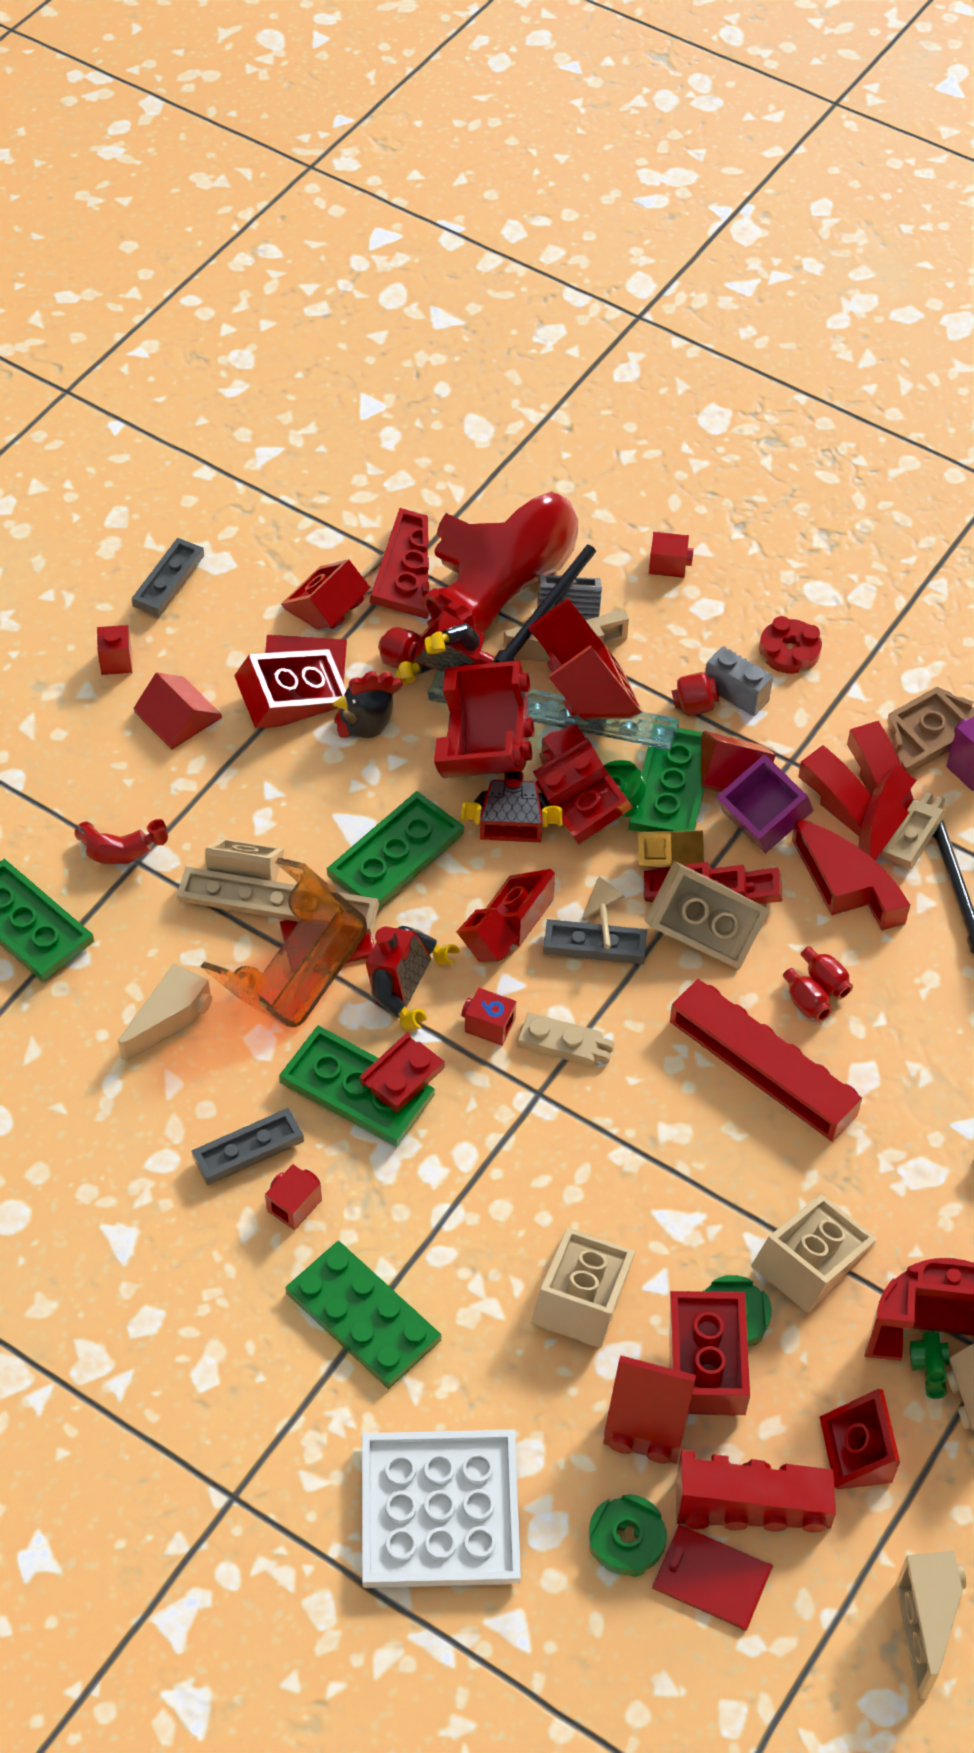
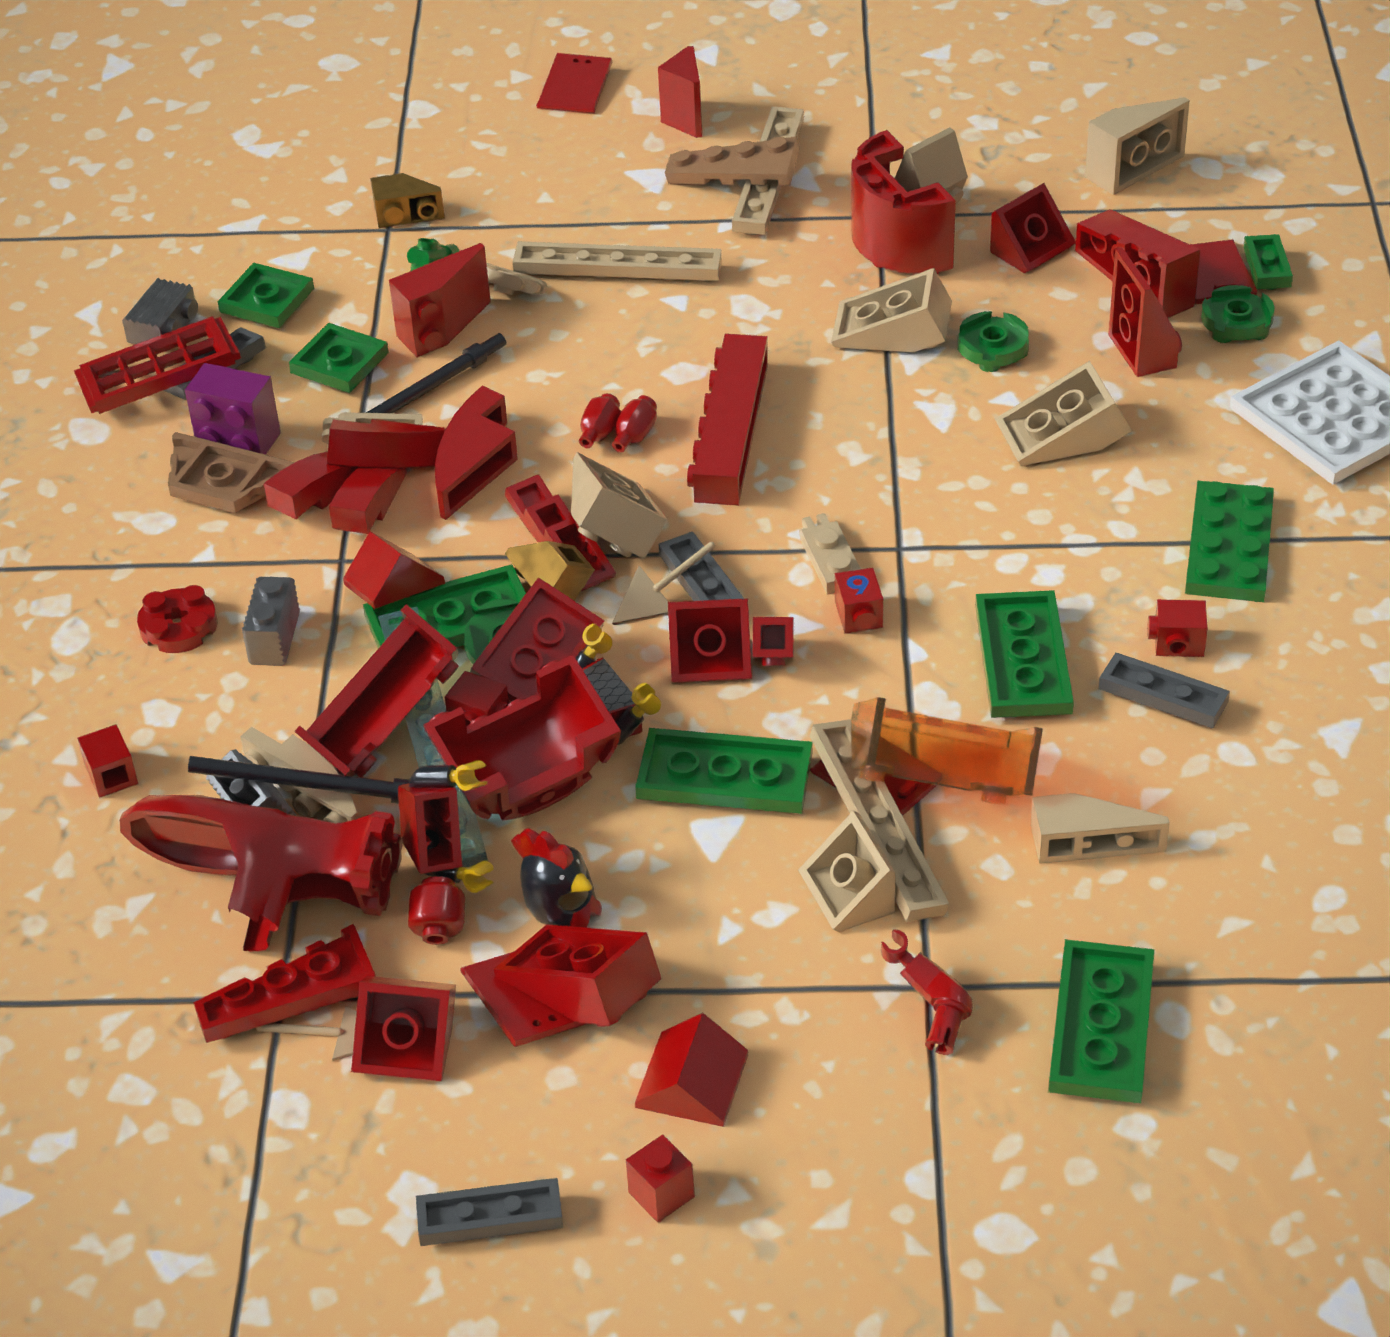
camera: 120 degrees left, 10 degrees down
red plate [359,1032,445,1113] -> none
torso [366,926,460,1031] -> none
red plate [533,738,608,806] -> none
red slope [669,1291,750,1415] -> none
red head [671,672,719,716] -> none
magenta piece [716,754,814,854] -> none
none -> green plate [1243,234,1293,290]

